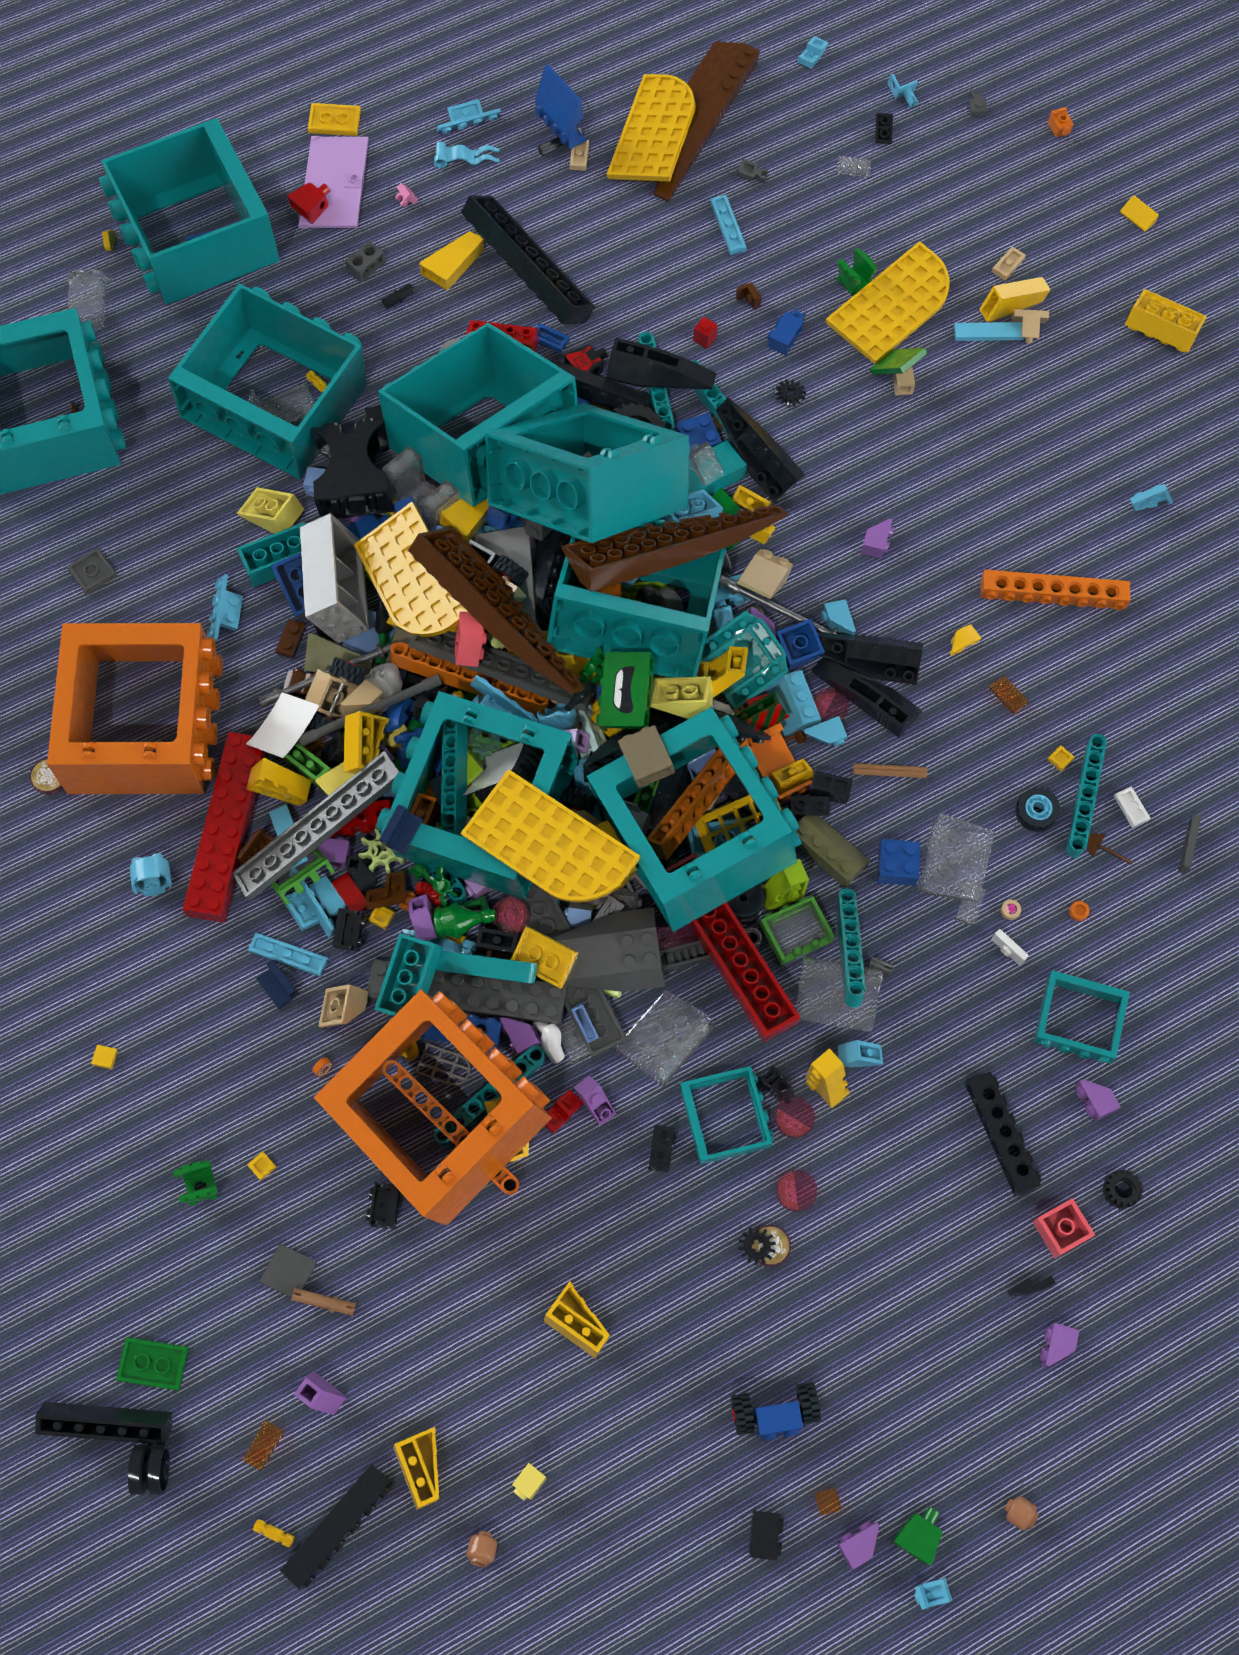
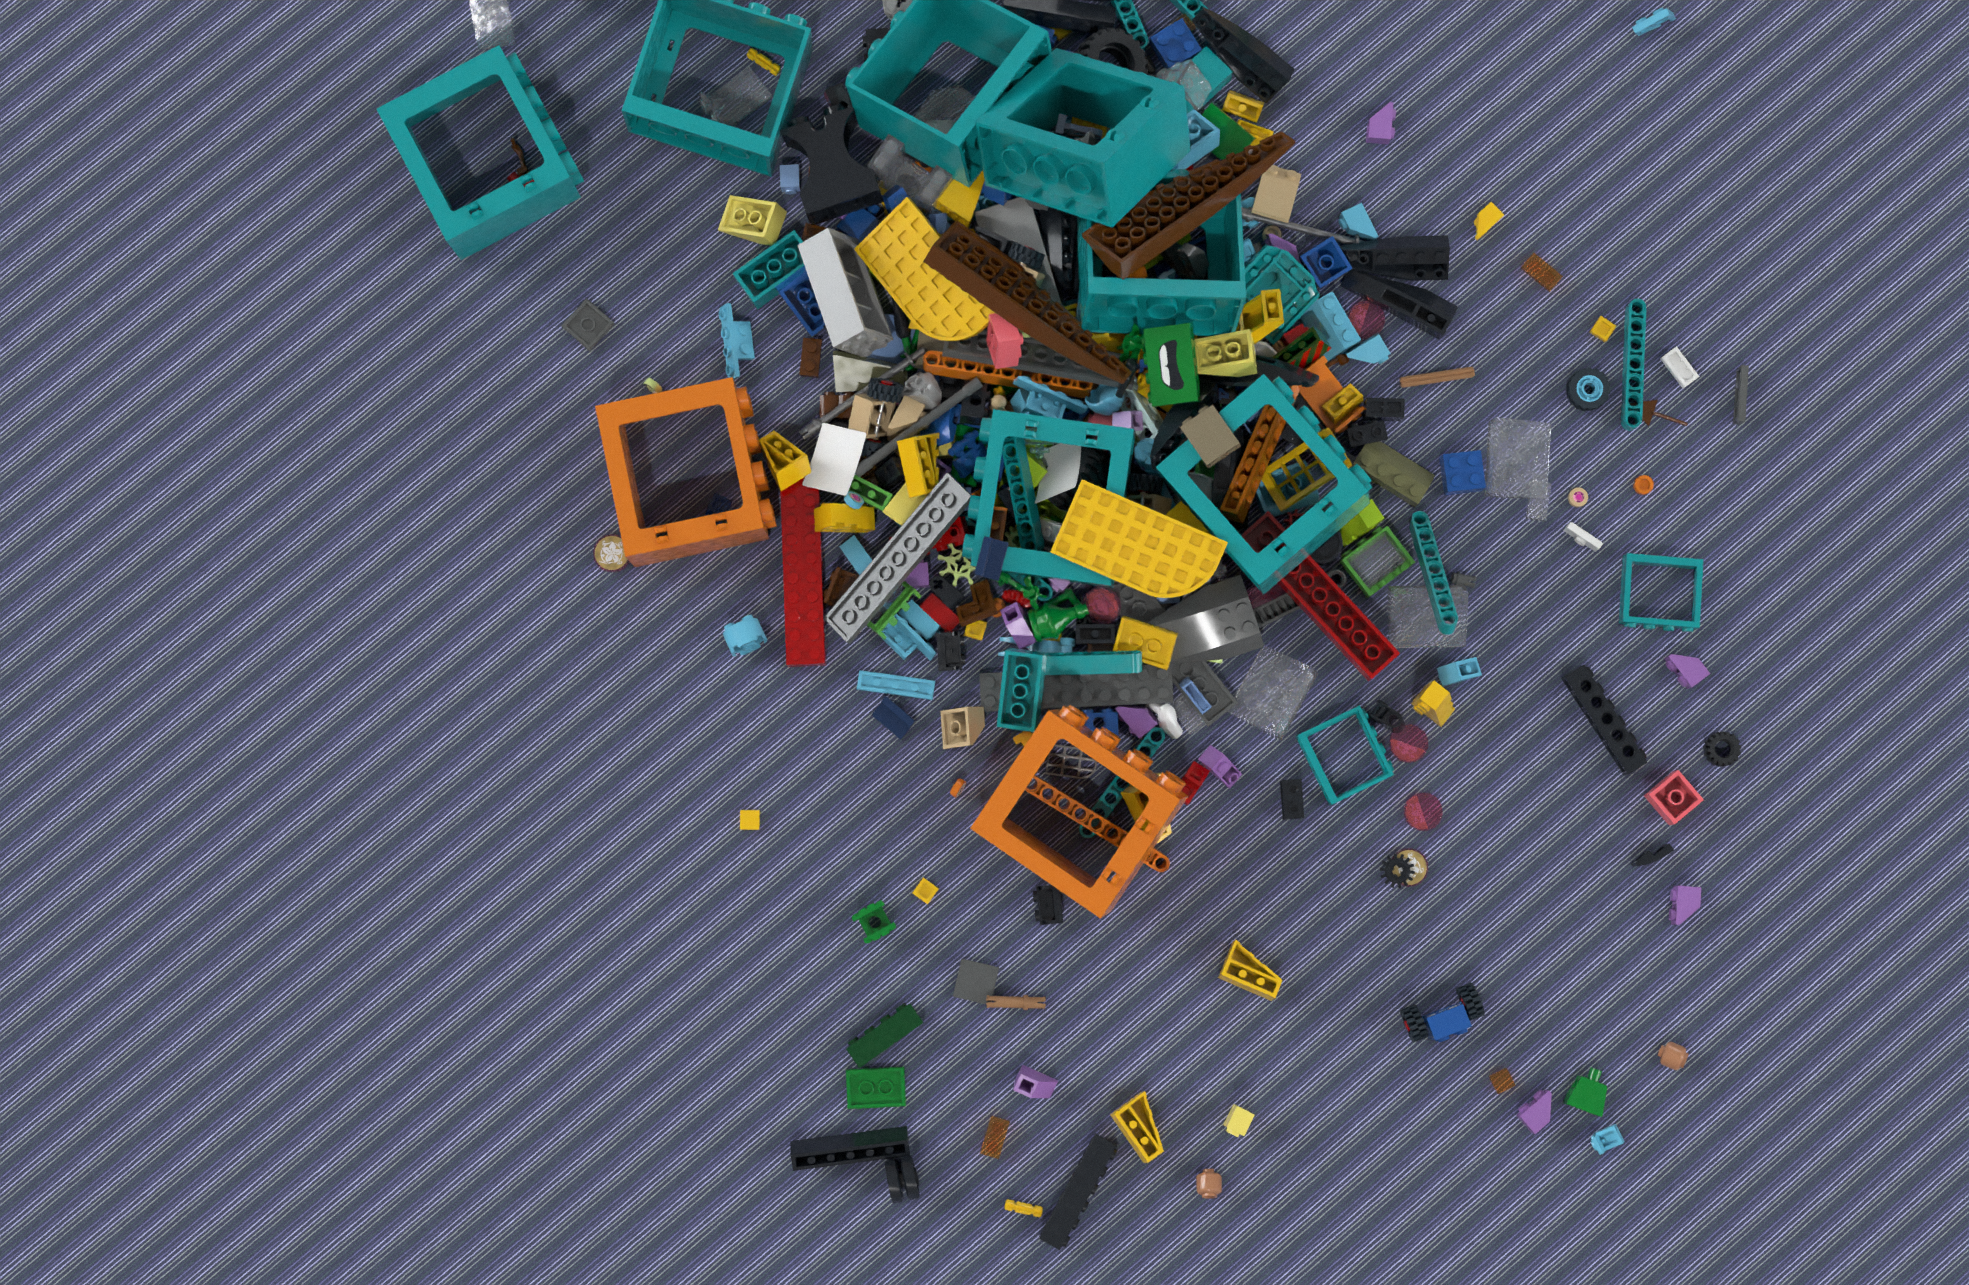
camera: 10 degrees left, 15 degrees up
black hinge [749,1511,783,1560] -> none
orange brick [980,570,1130,610] -> none
none -> yellow wedge [759,431,812,491]
none -> medium azure tile [844,491,864,509]
none -> dark green brick [846,1003,924,1068]

